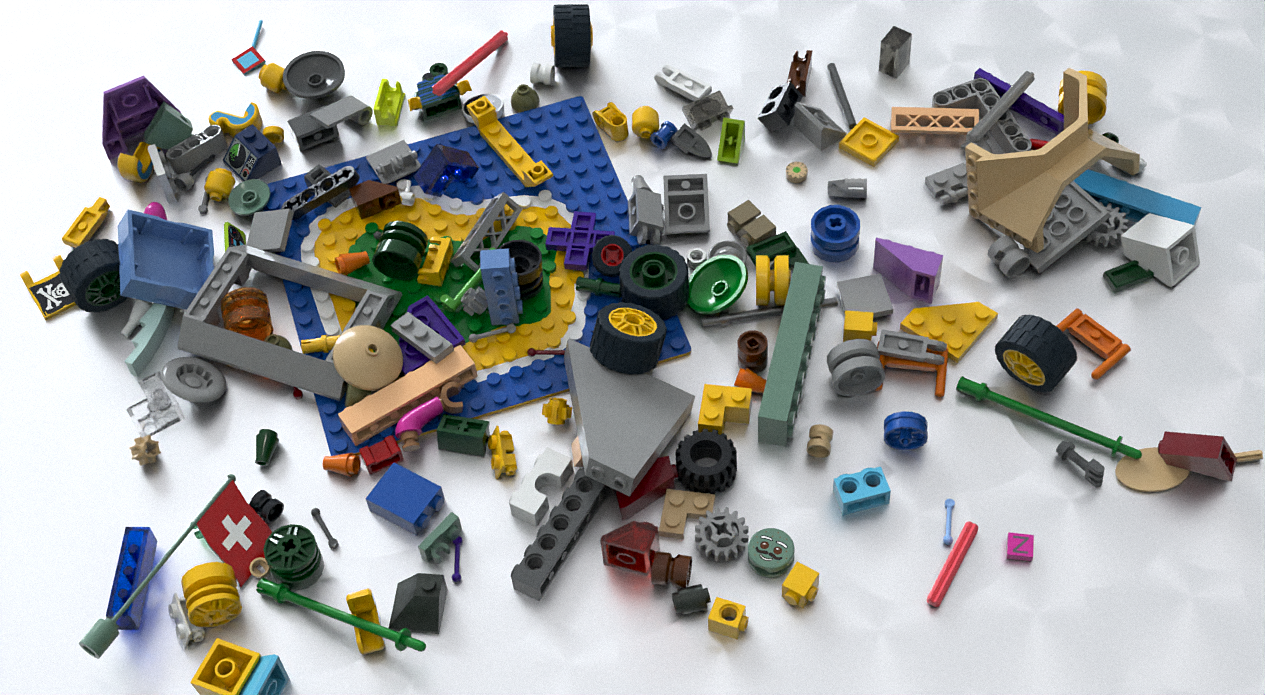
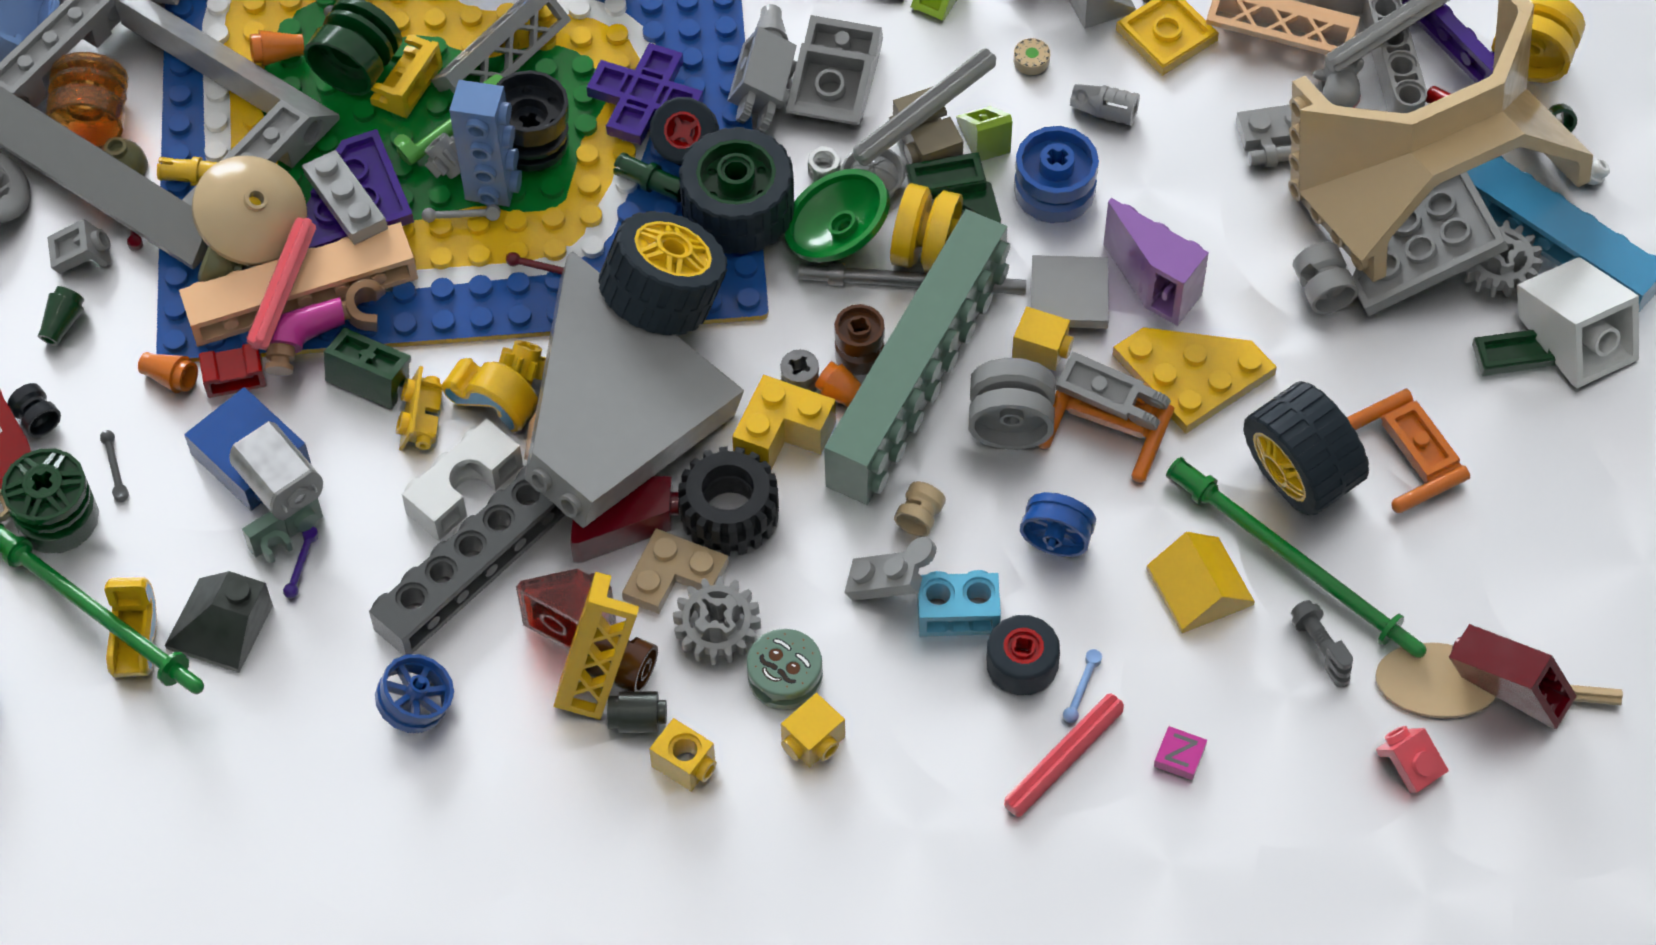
camera: 10 degrees right, 5 degrees up
none -> light grey bracket [47,219,111,274]
none -> flat silver piece [229,421,323,520]
none -> coral axle [247,217,316,350]
none -> blue wheel [374,654,454,733]
none -> yellow animal [442,358,538,433]
none -> yellow fence [553,571,639,720]
none -> flat silver wheel [780,349,819,392]
none -> light grey hinge [844,536,937,601]
none -> light grey axle [853,48,997,166]
none -> lime slope [956,106,1013,161]
none -> black wheel [986,615,1060,695]
none -> yellow slope [1146,531,1255,633]
none -> coral bracket [1376,726,1449,793]

